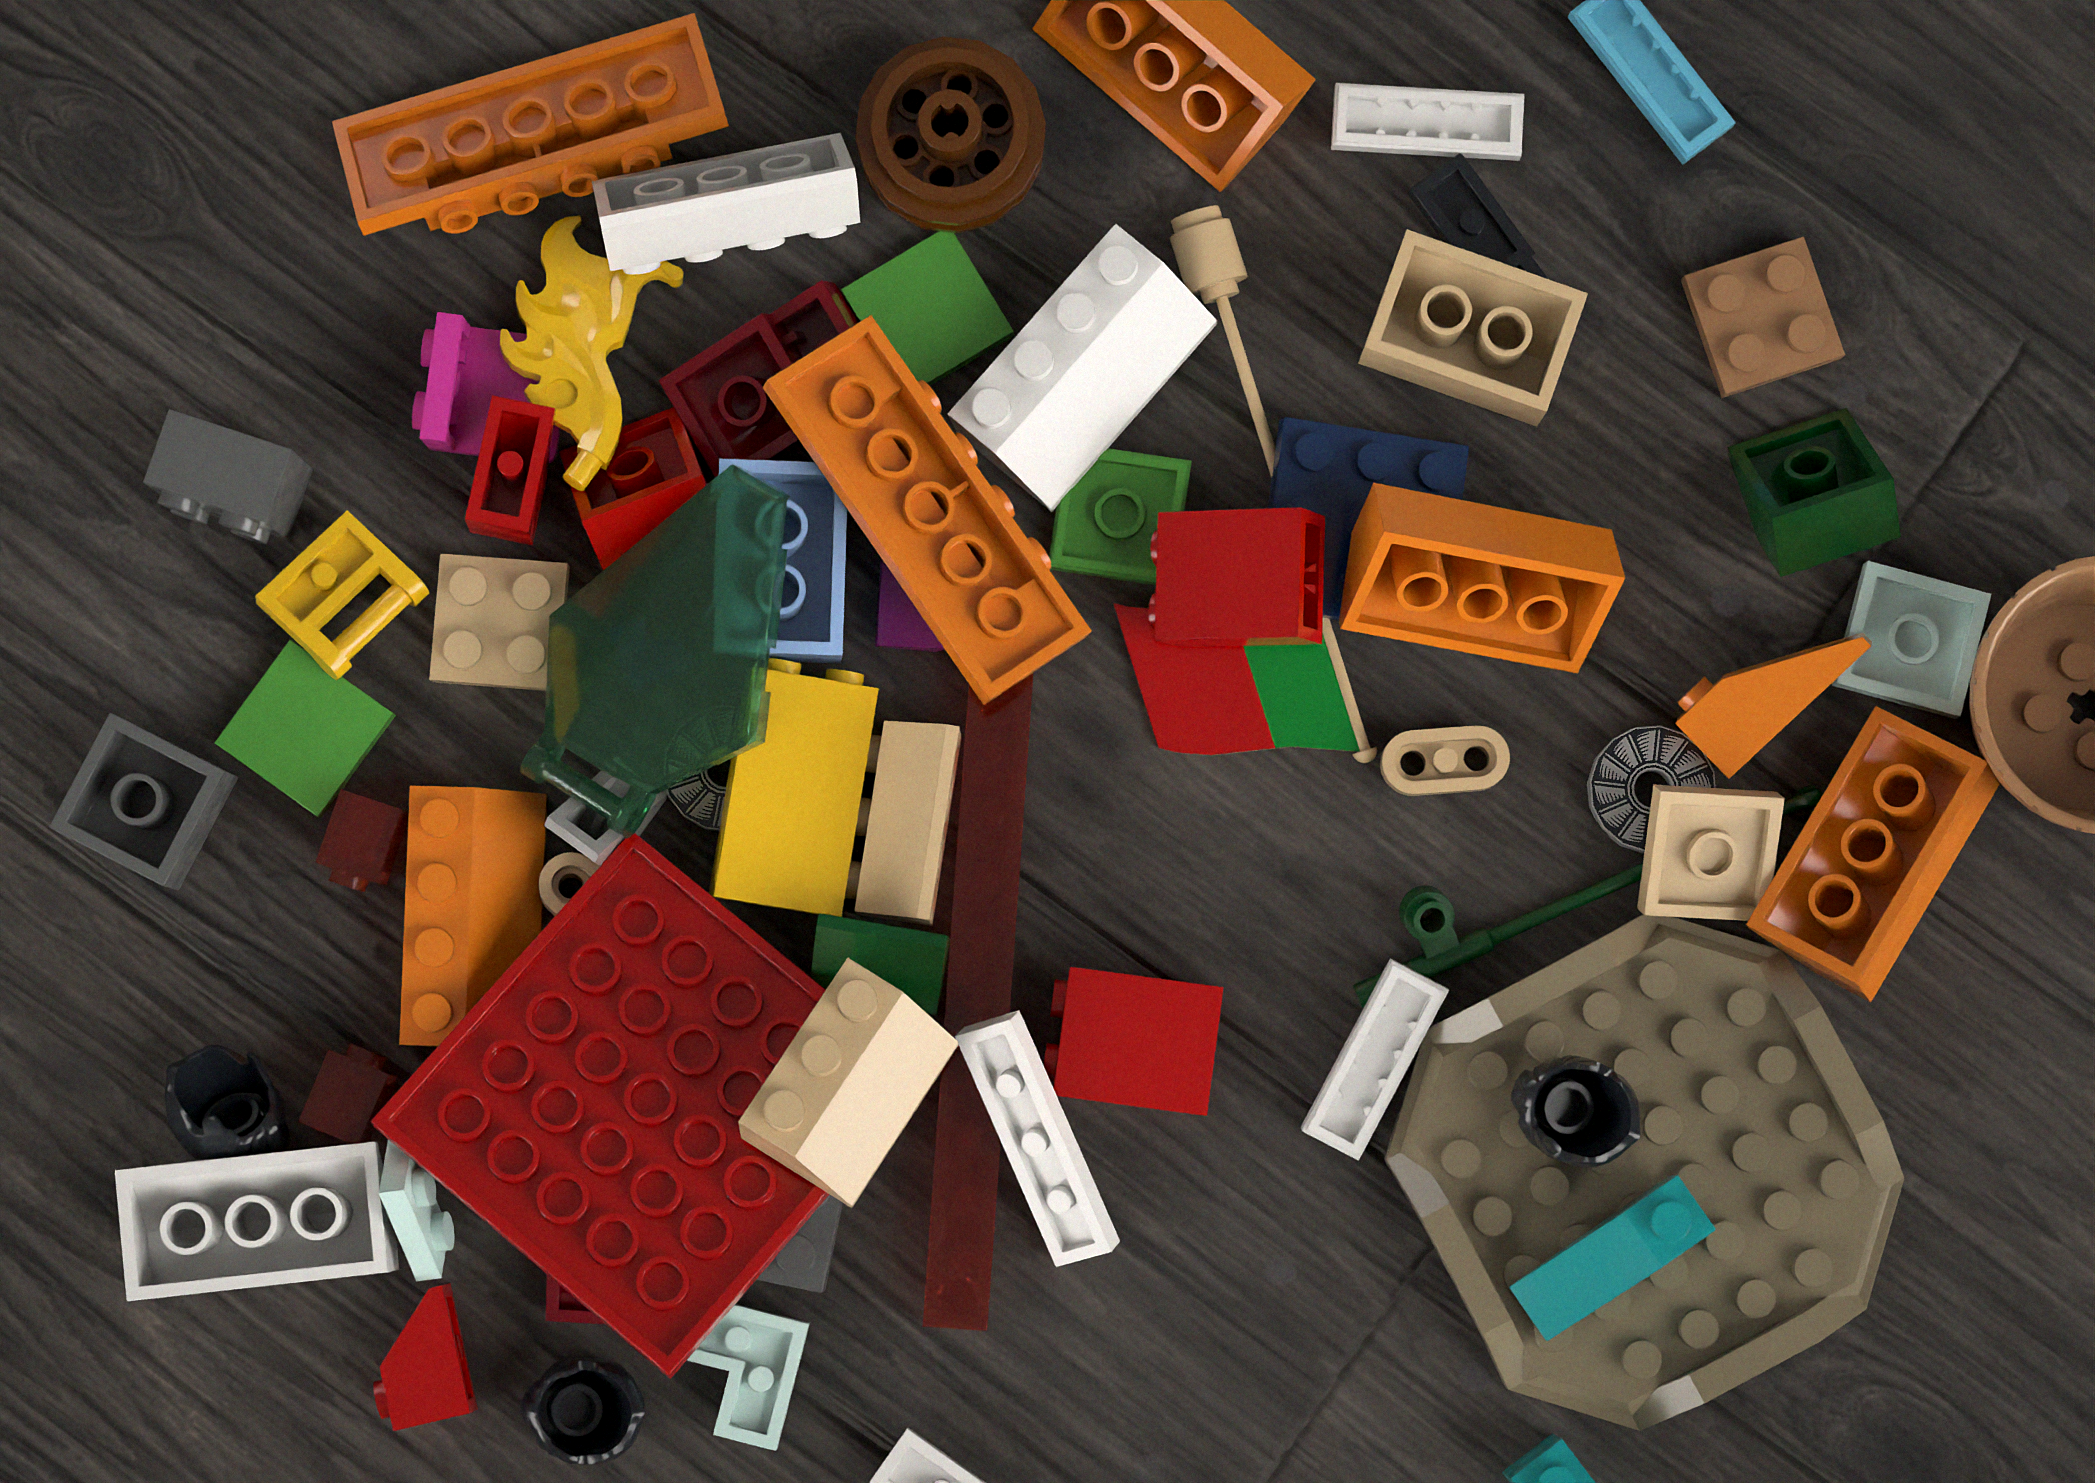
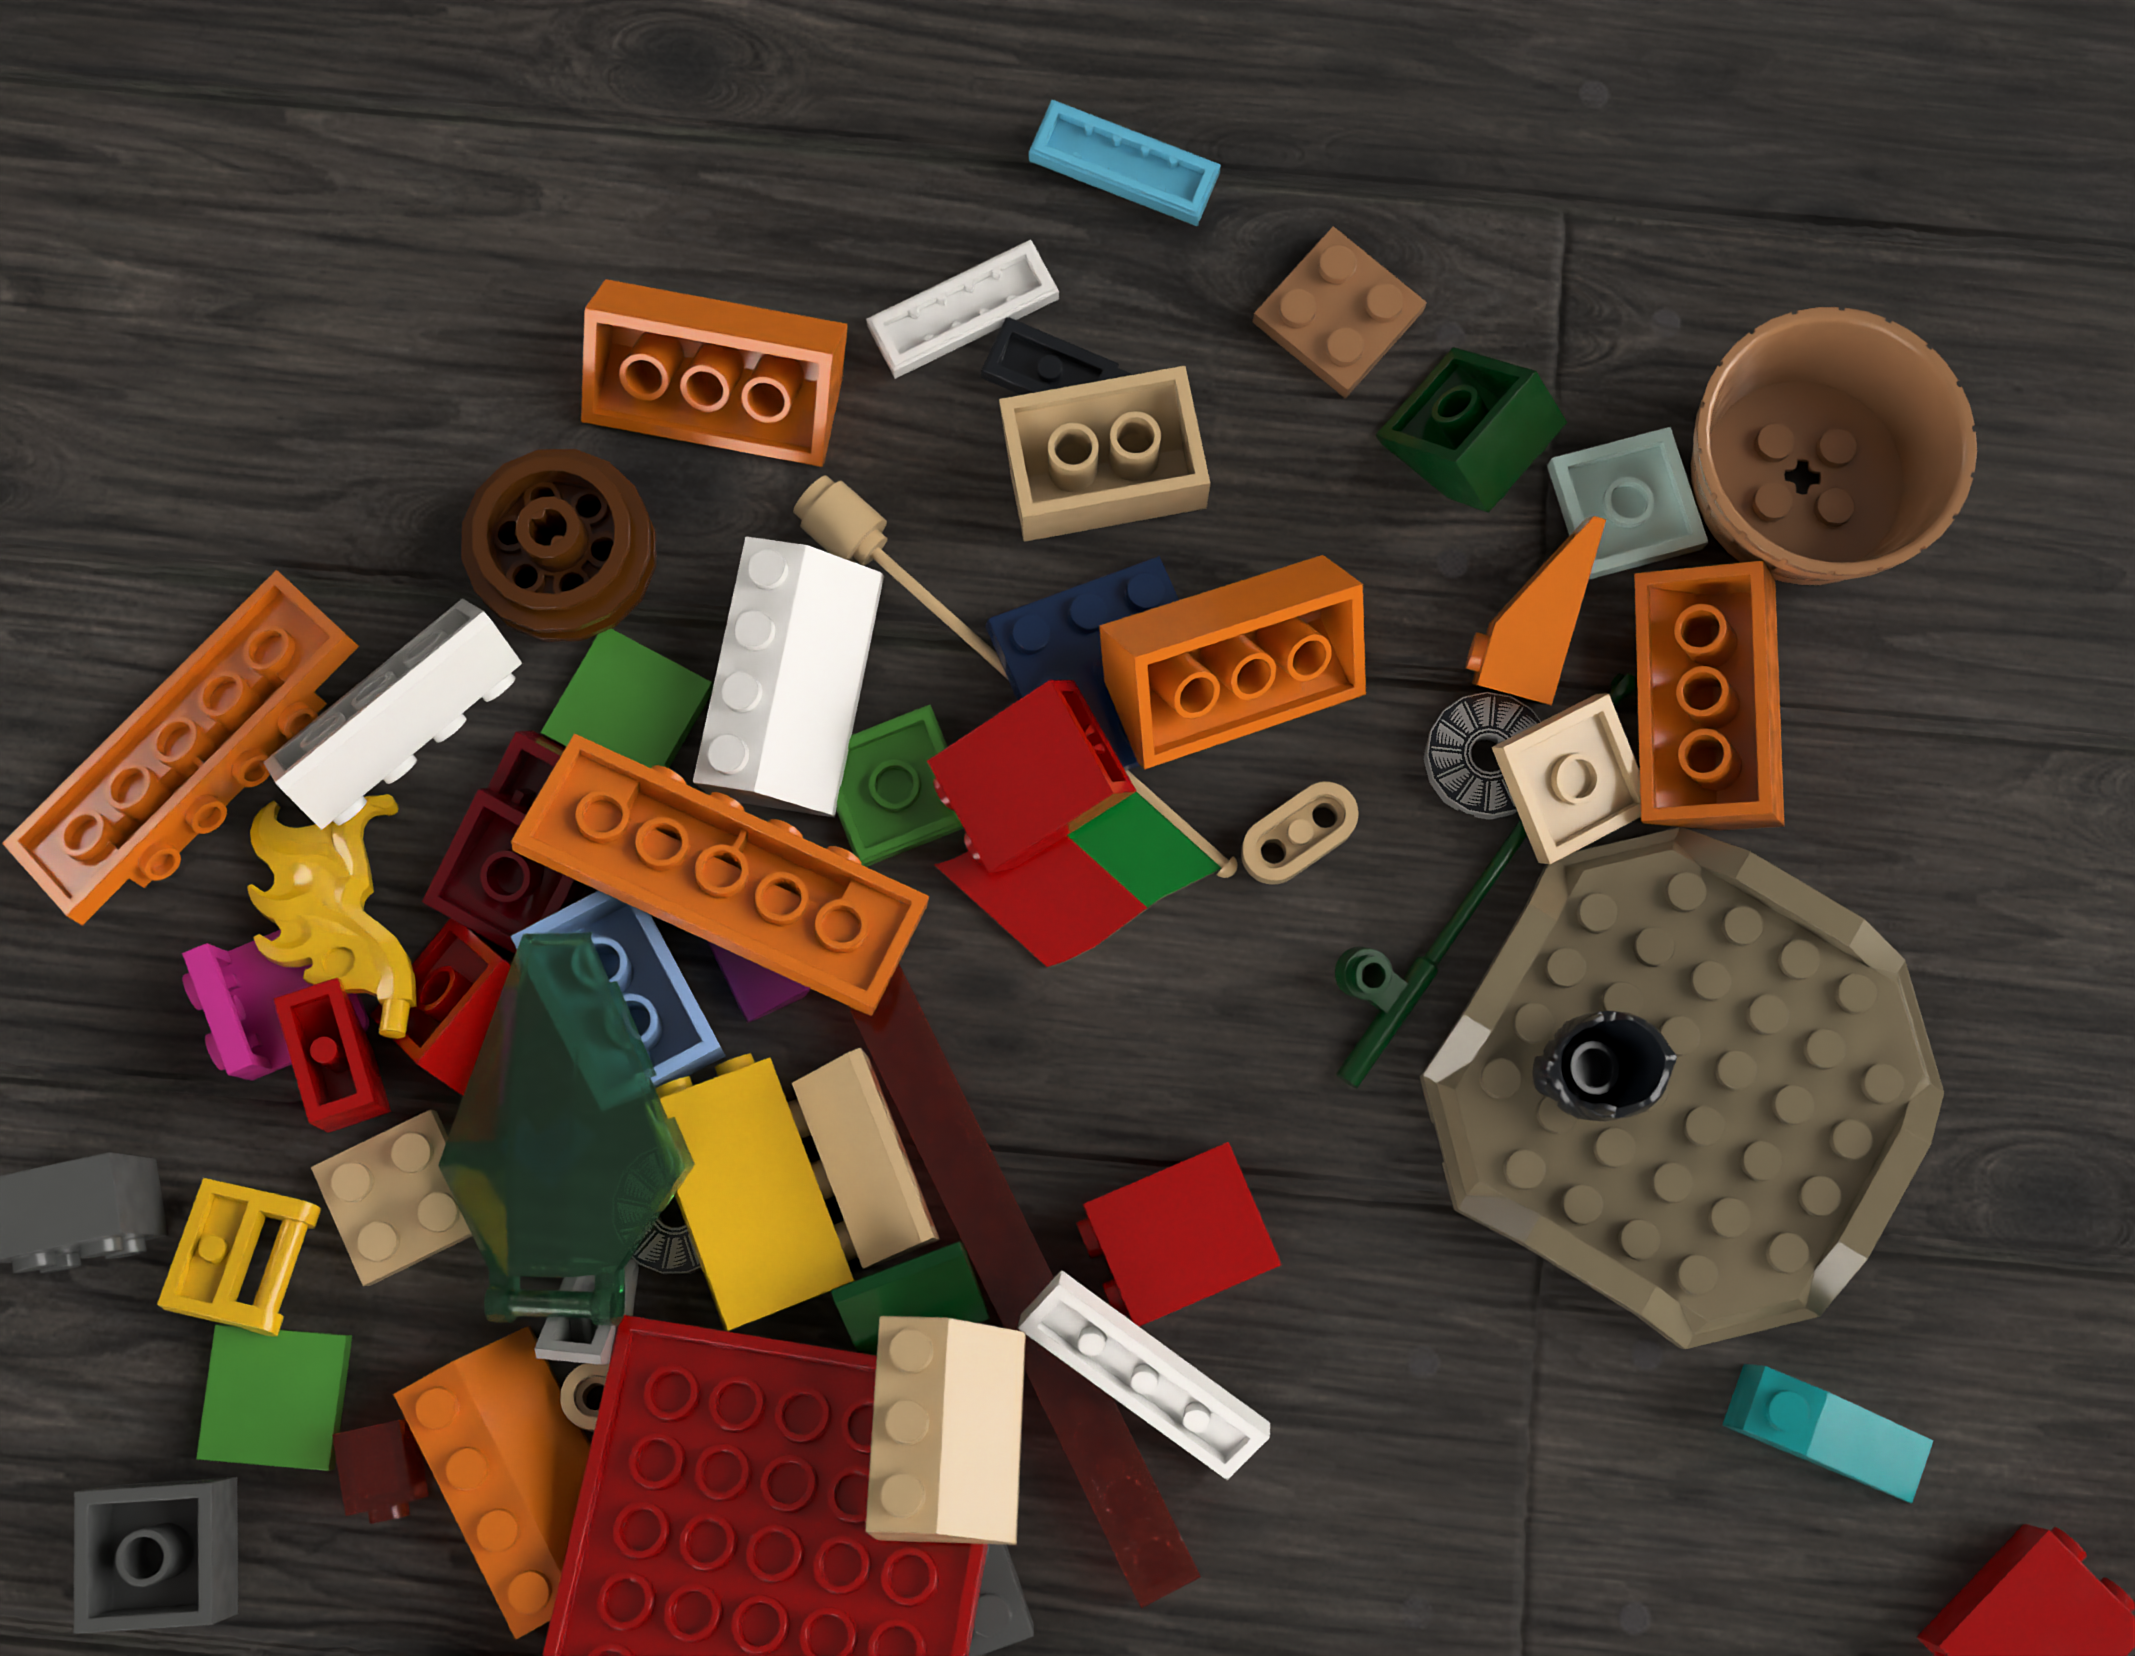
camera: 30 degrees left, 5 degrees down
white plate [1300,958,1449,1161] -> none
teal slope [1509,1175,1716,1341] -> none

